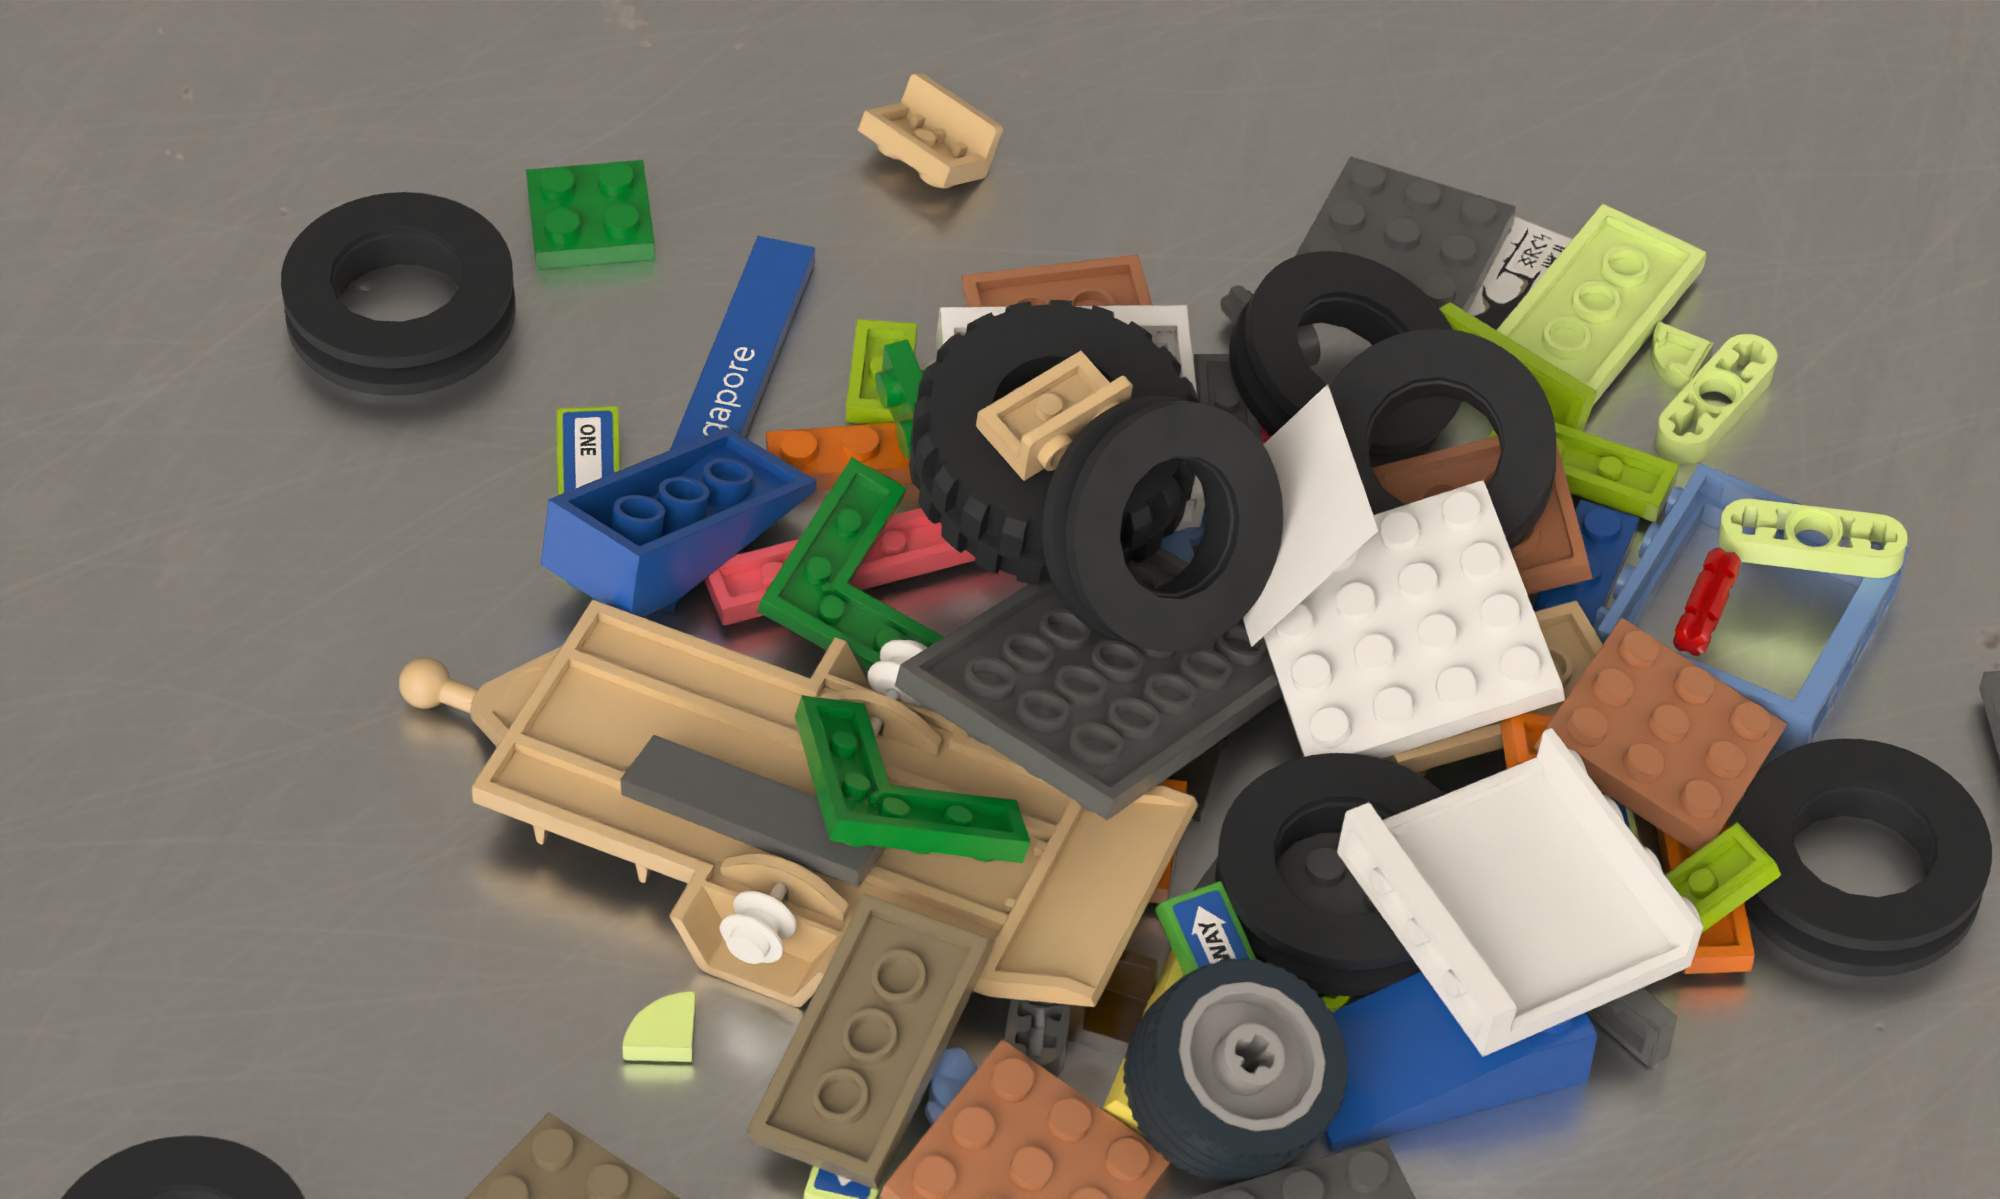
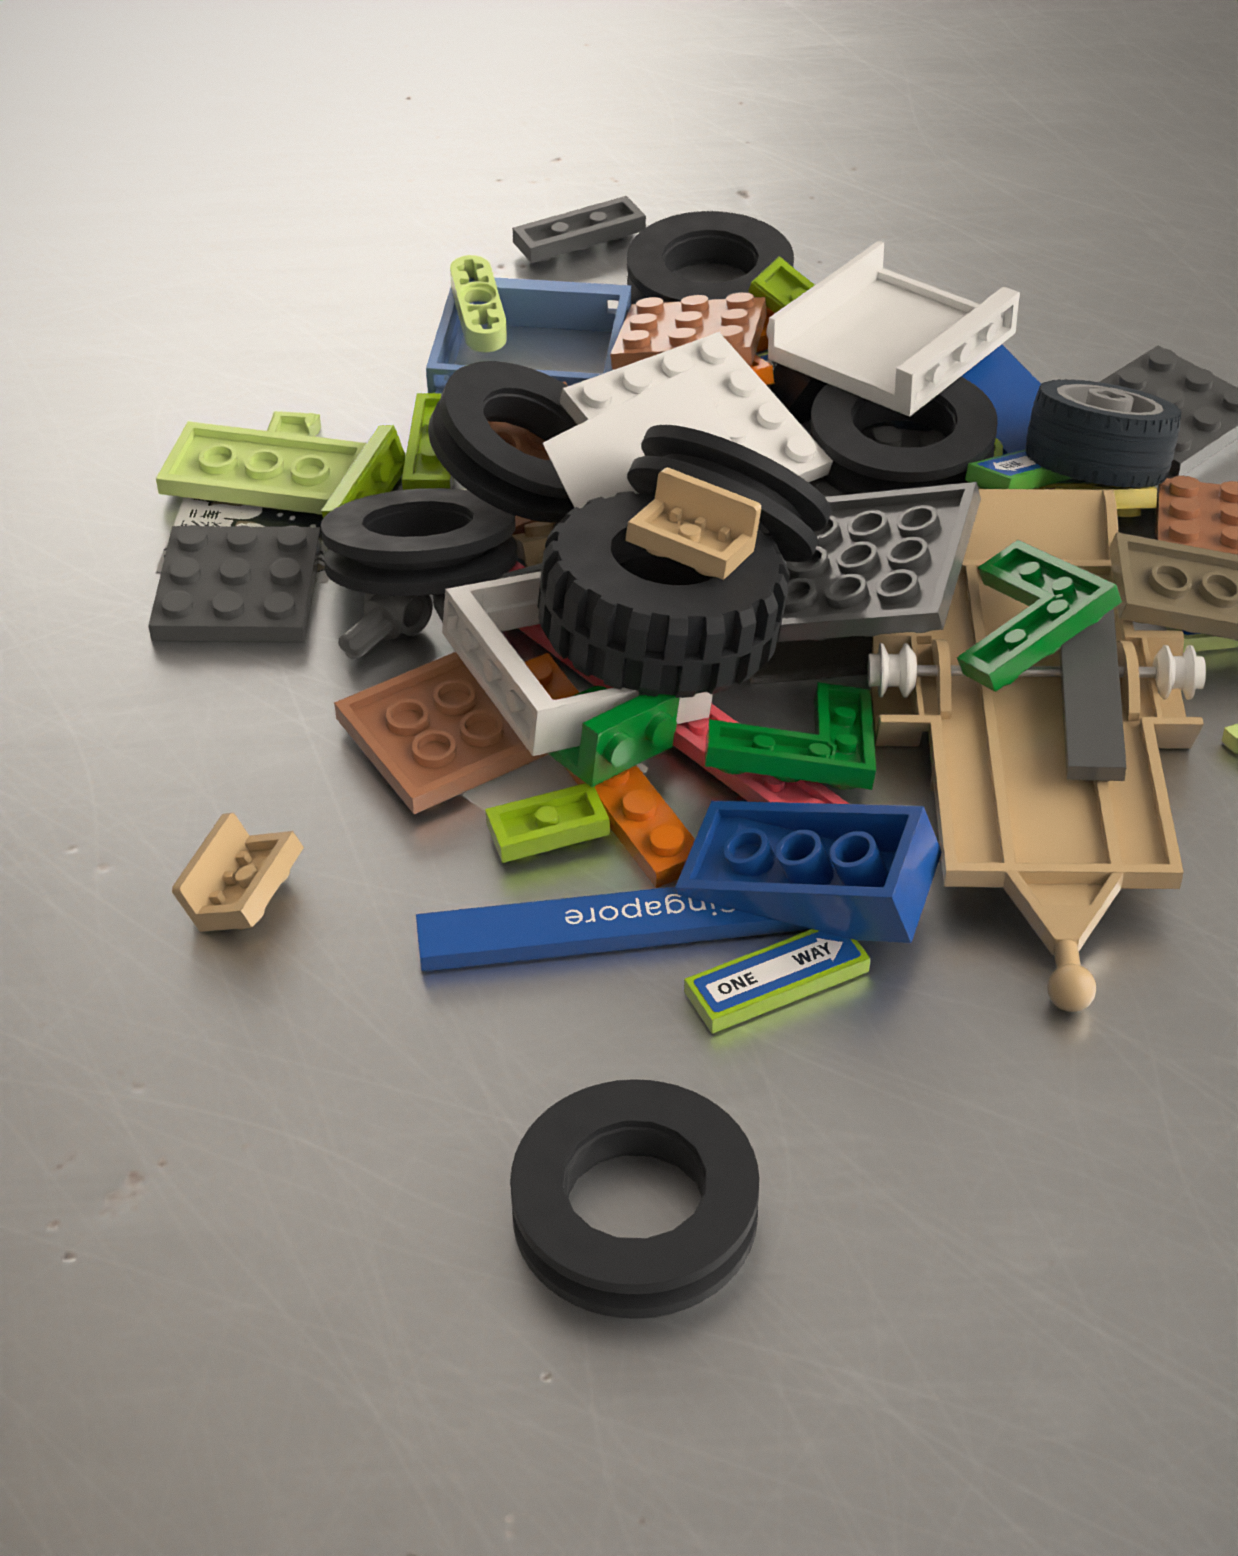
camera: 110 degrees left, 5 degrees down
green plate [526,160,655,270] -> none
yellowish green beam [1655,334,1777,465] -> none
red axle [1673,547,1741,656] -> none

